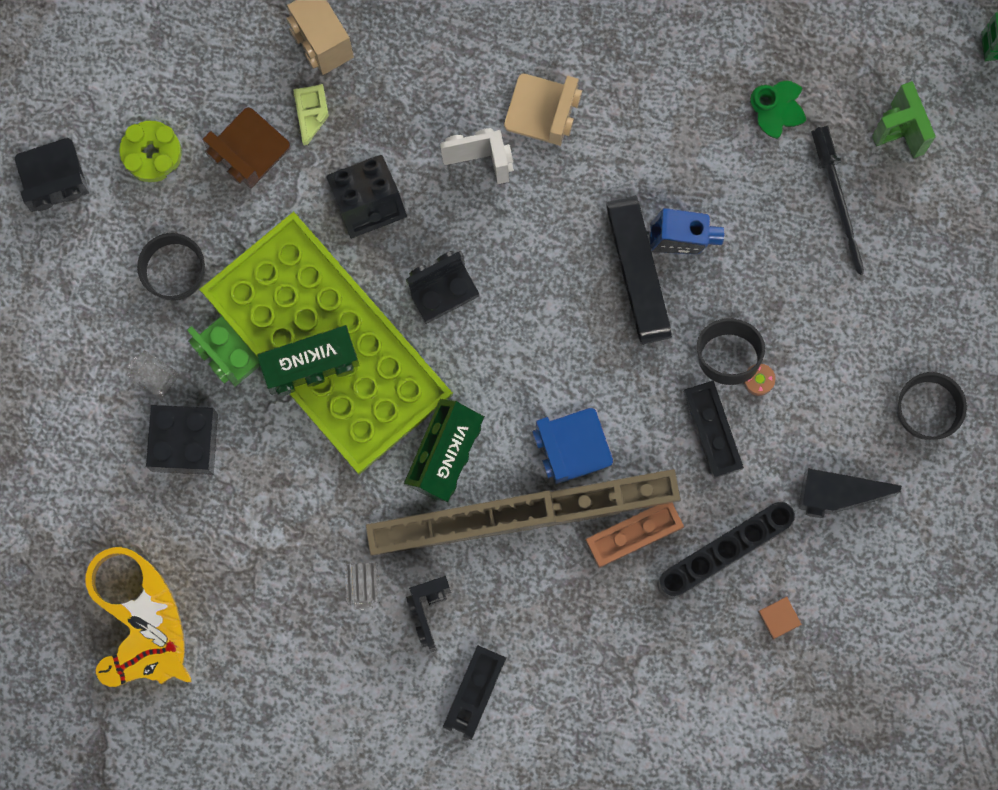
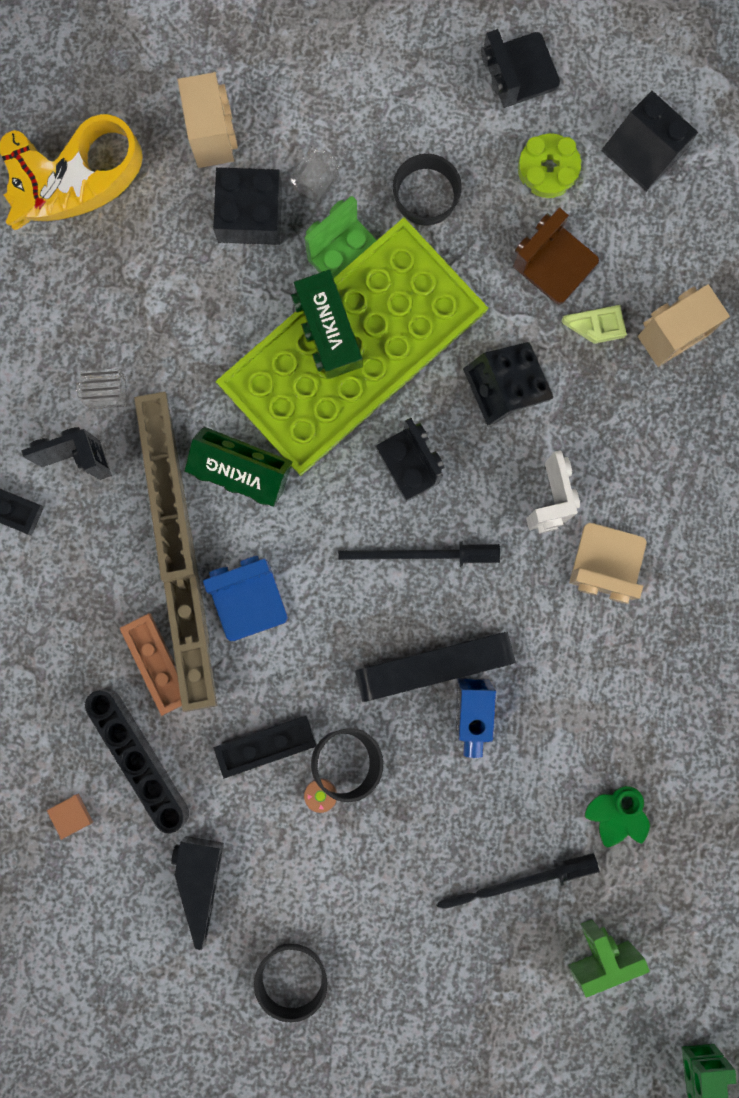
camera: 85 degrees right, 5 degrees up
none -> tan brick [177,72,238,168]
none -> black piece [338,541,500,567]
none -> black slope [601,90,698,192]

